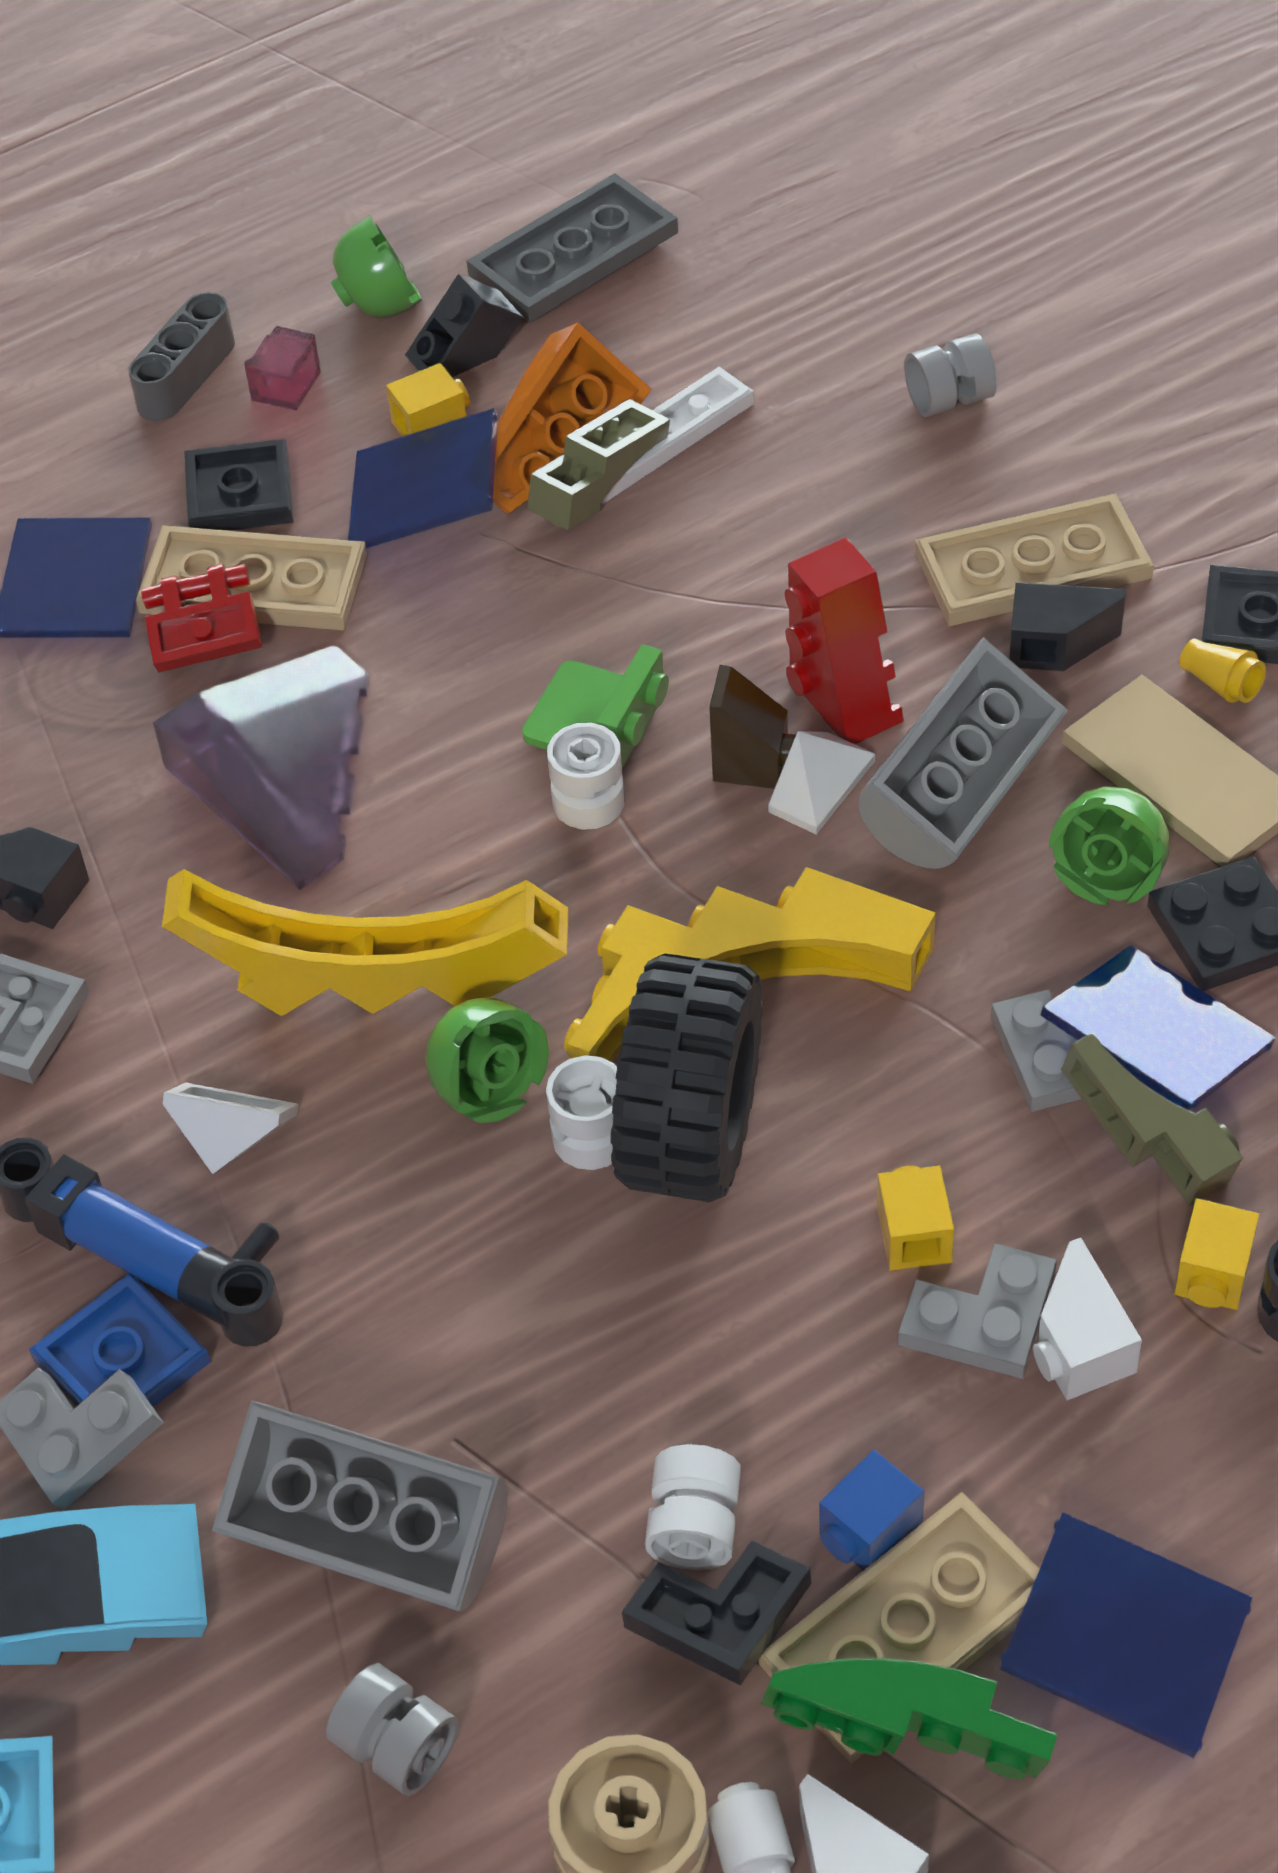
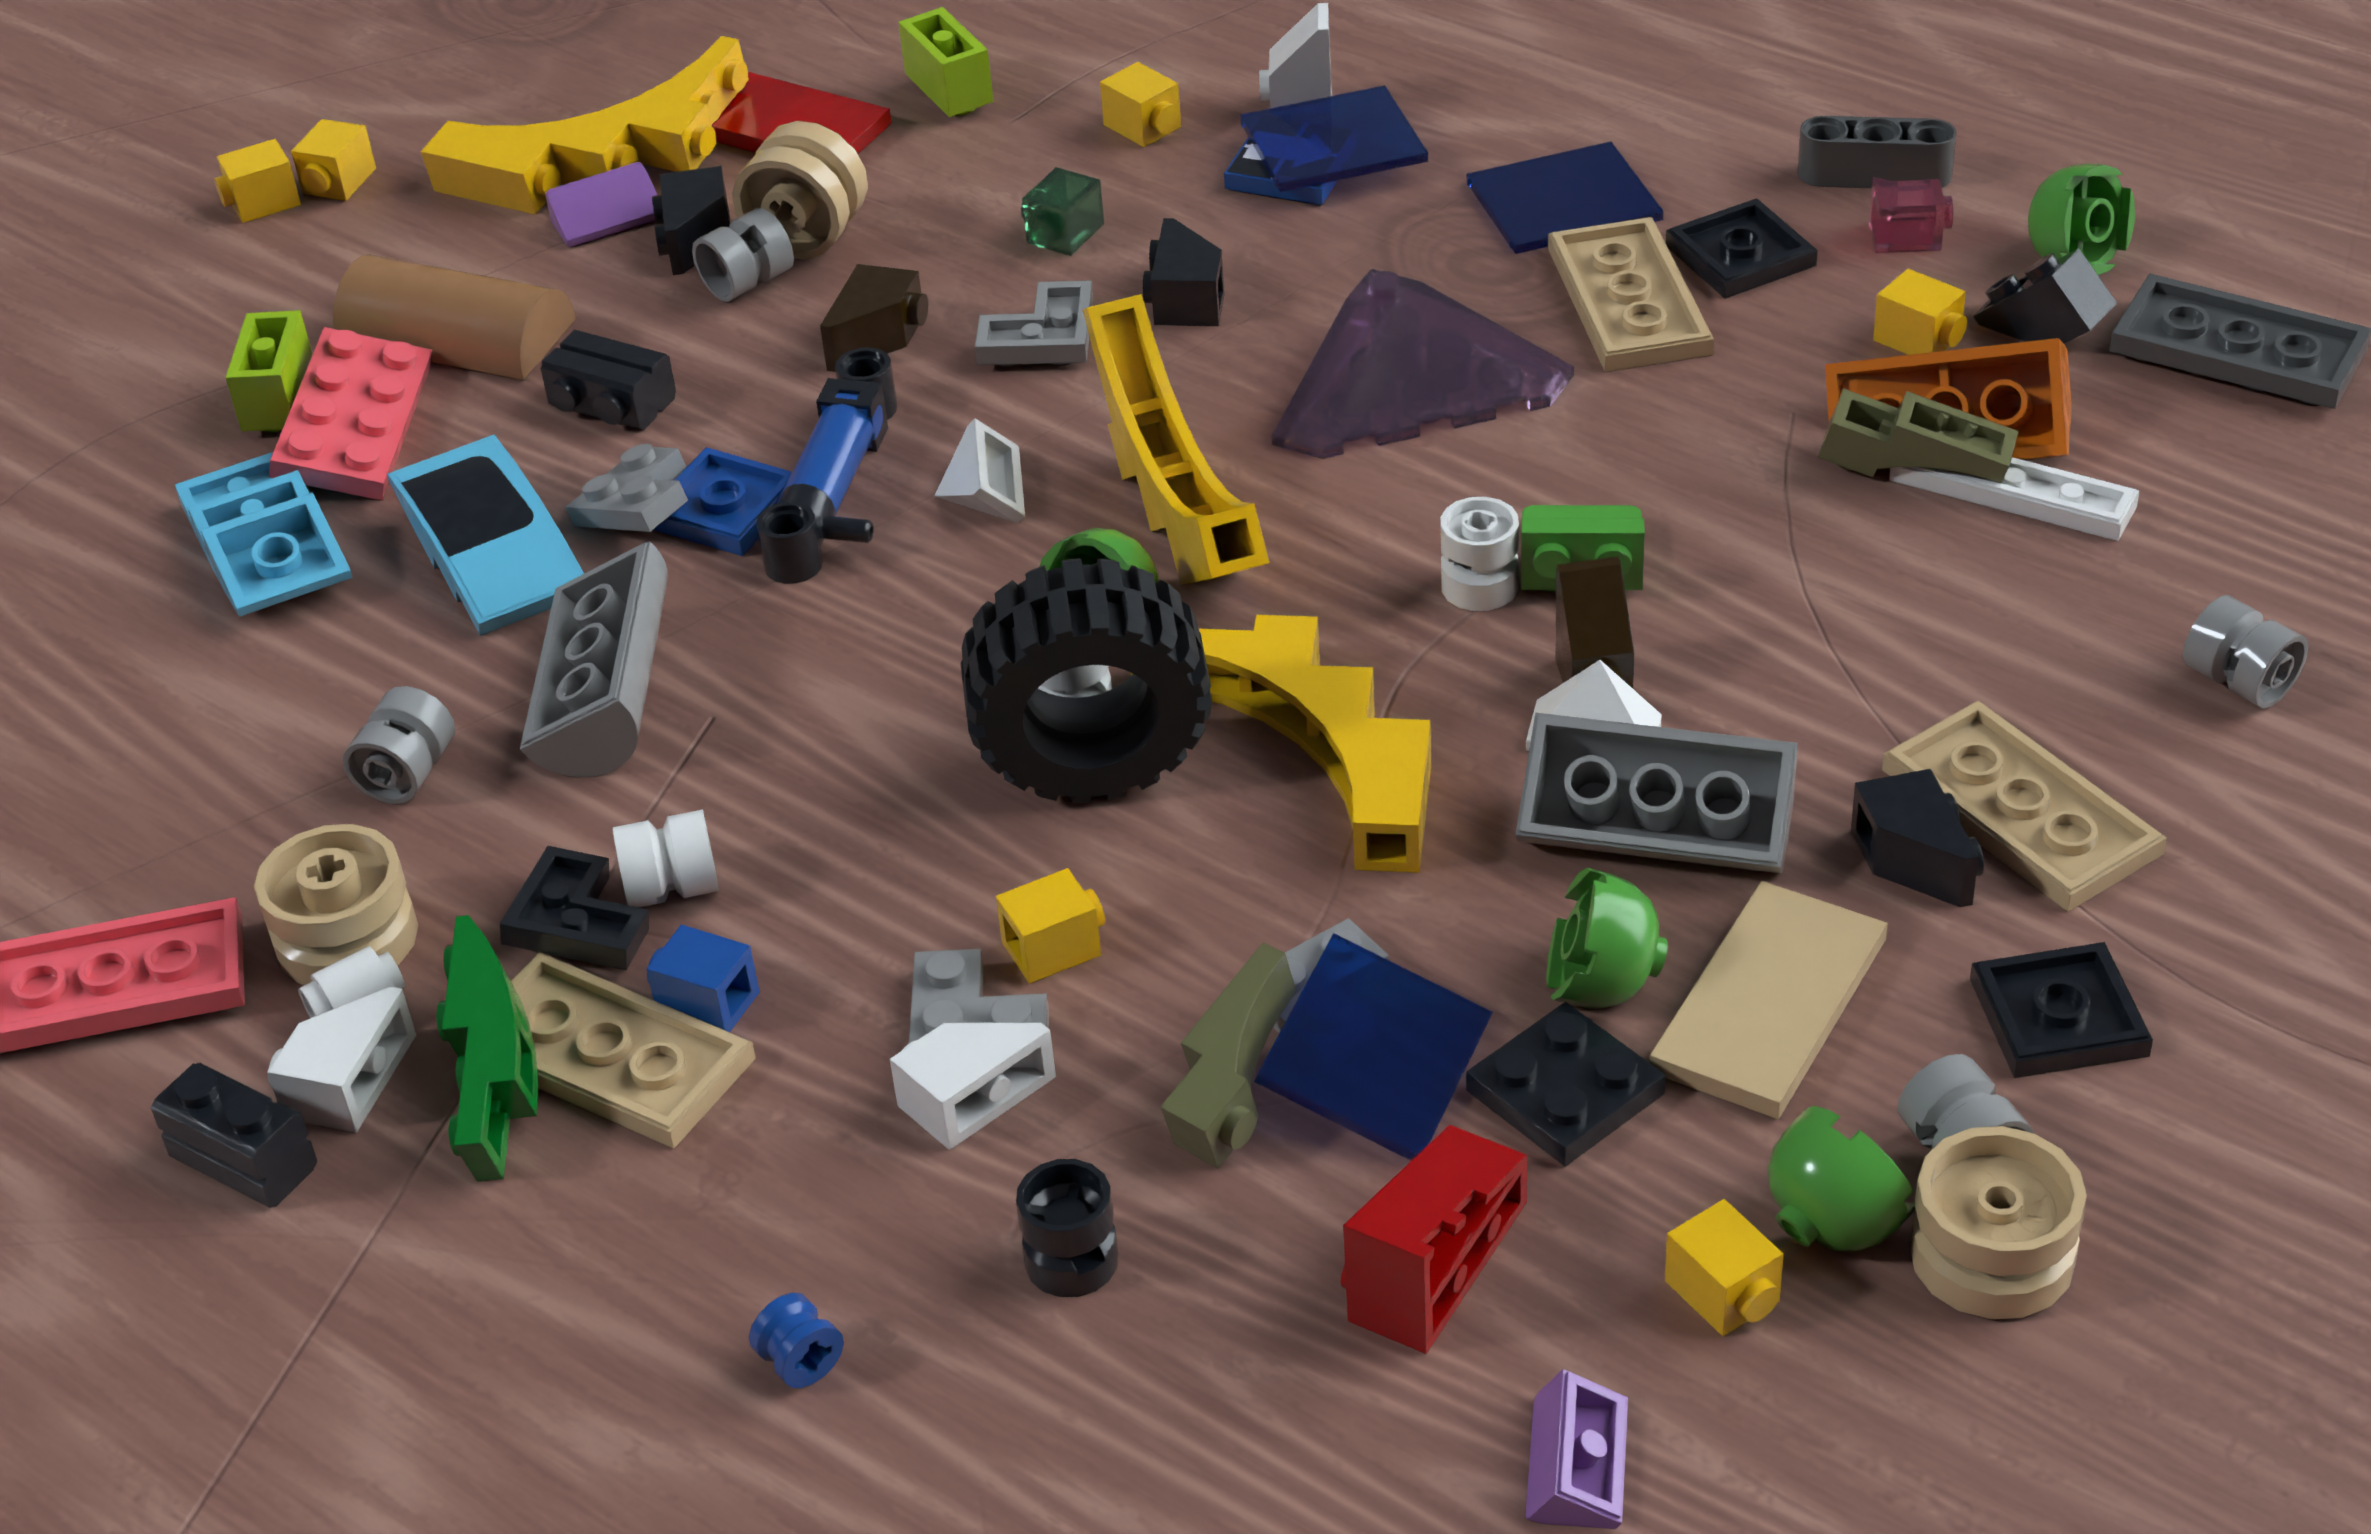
camera: 70 degrees right, 10 degrees down
red plate [141,564,263,673] -> none
clear blue piece [348,408,498,549] -> none
red wedge [785,537,904,744] -> none
clear blue piece [999,1512,1253,1758] -> none
yellow brick [1174,1198,1260,1310] -> none
yellow cone [1179,639,1266,703] -> none

